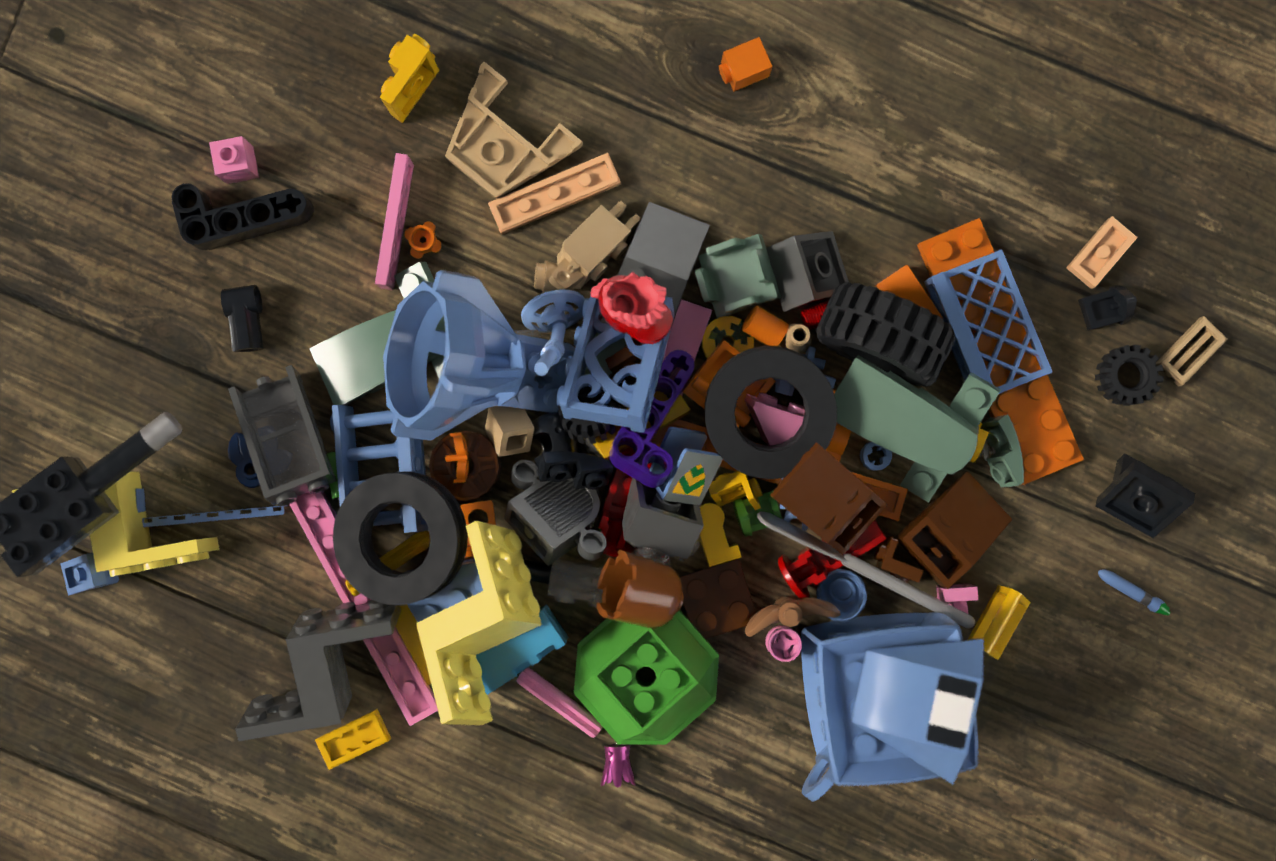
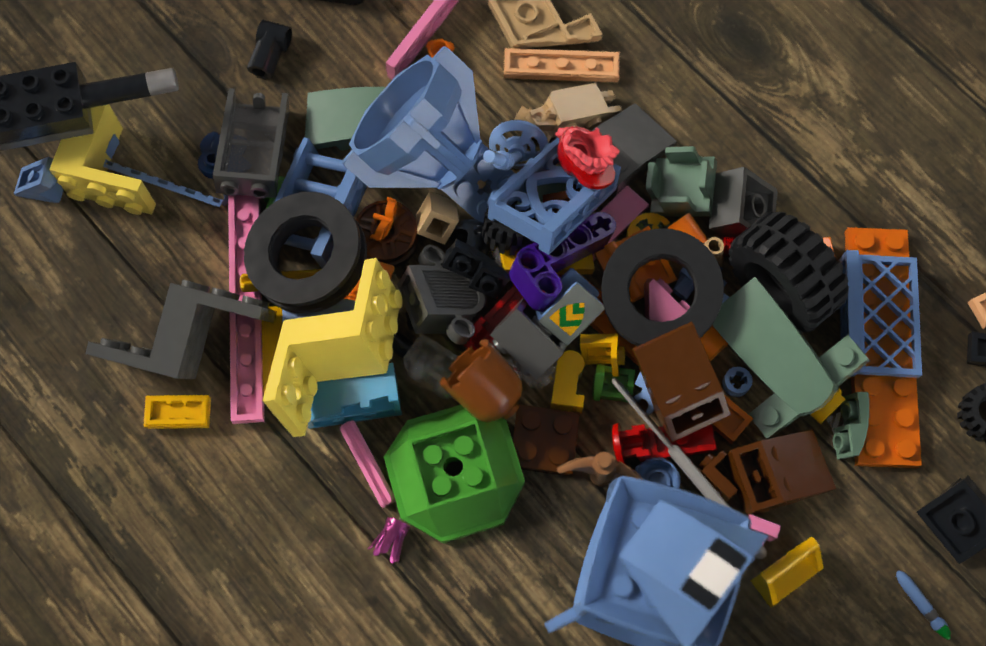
camera: 25 degrees right, 15 degrees down
orange brick [719,37,773,91] -> none
bright pink wheel [765,625,802,662] -> none

